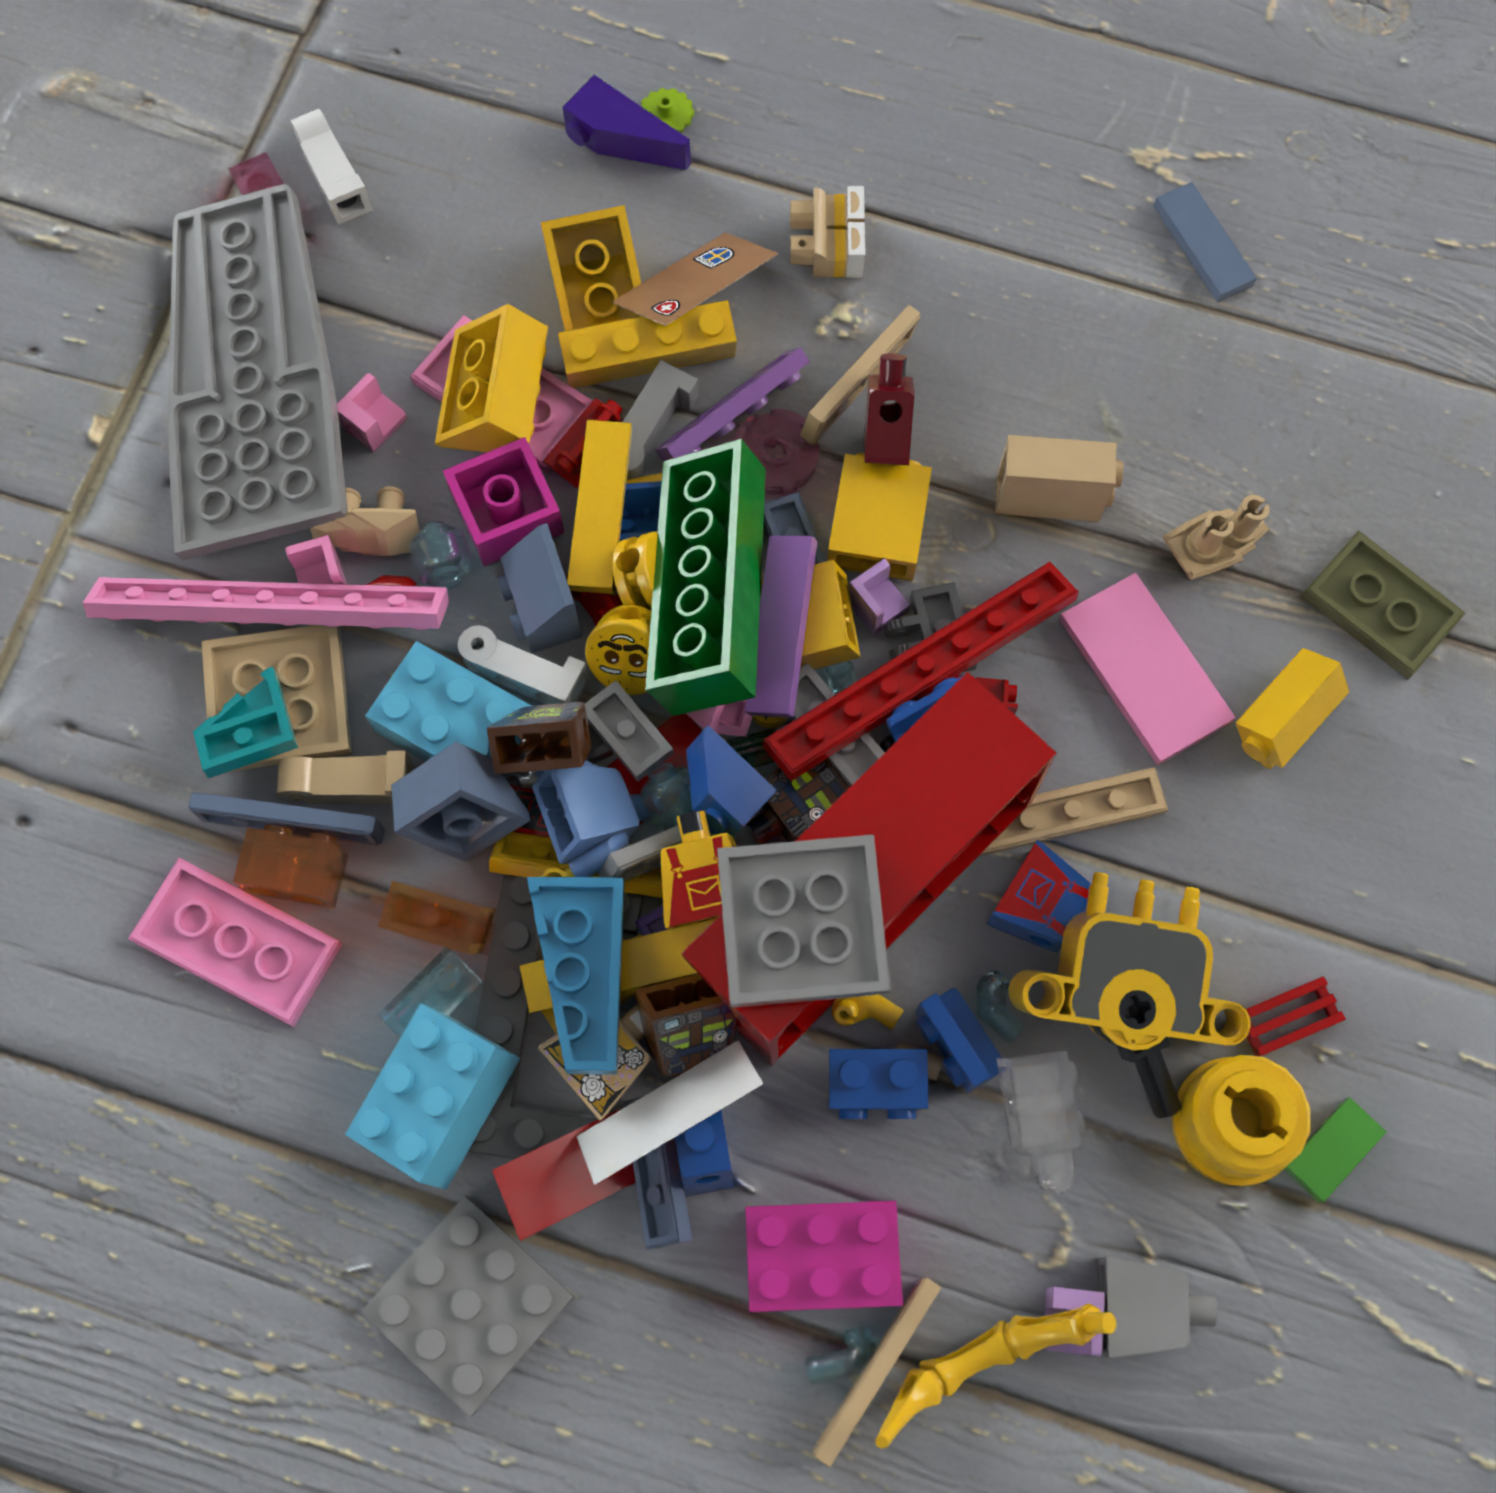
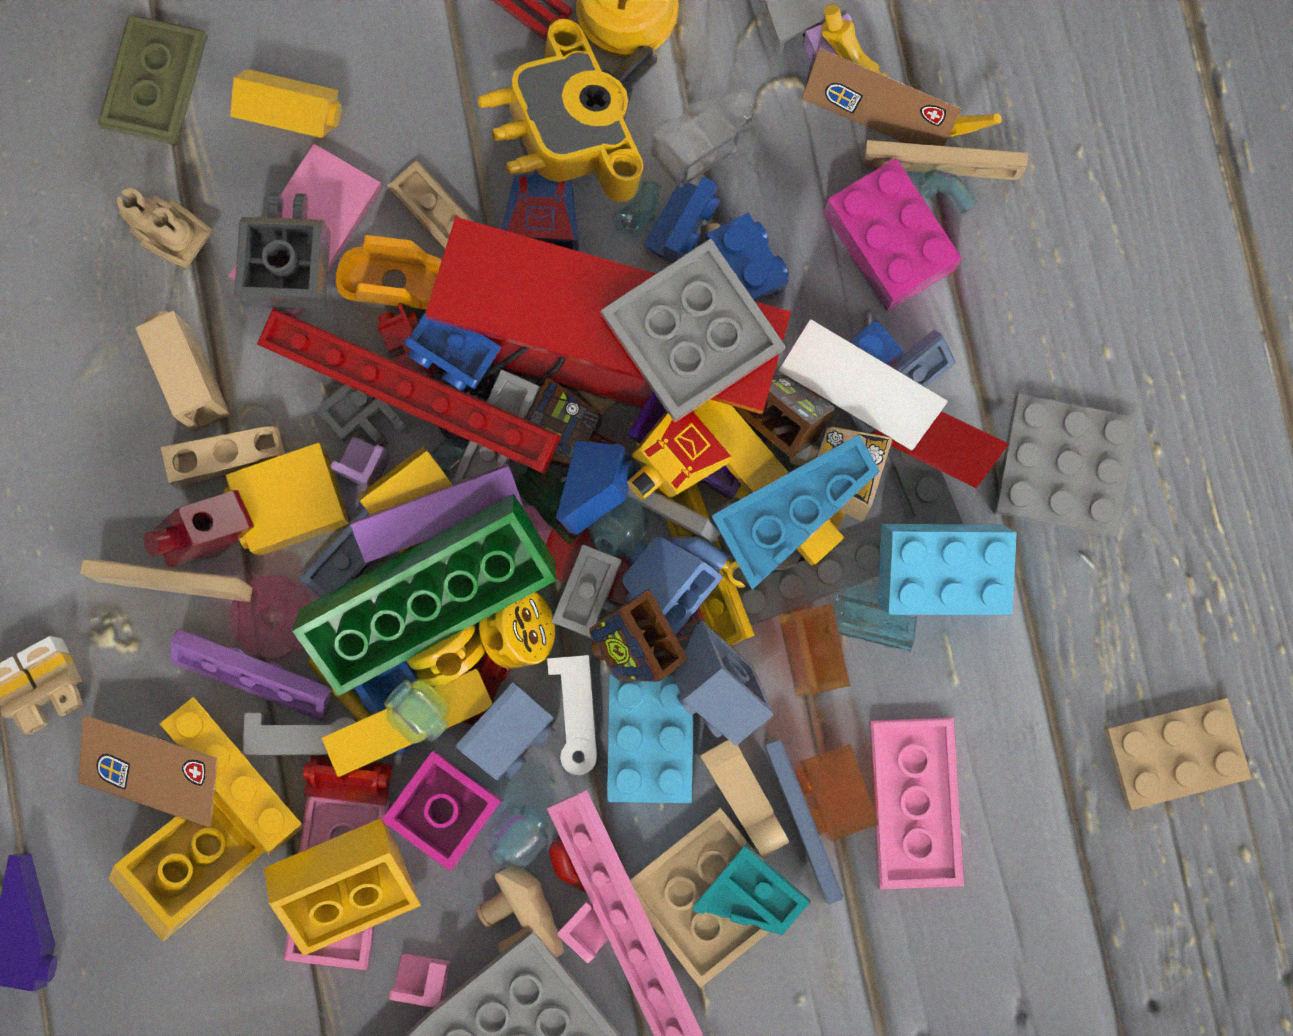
camera: 115 degrees left, 10 degrees up
none -> tan leg [160,426,285,490]
none -> dark grey hinge [234,192,331,310]
none -> light orange piece [336,235,442,310]
none -> clear light blue head [384,680,449,743]
none -> medium nougat sticker [802,48,961,146]
none -> tan plate [1104,698,1252,810]

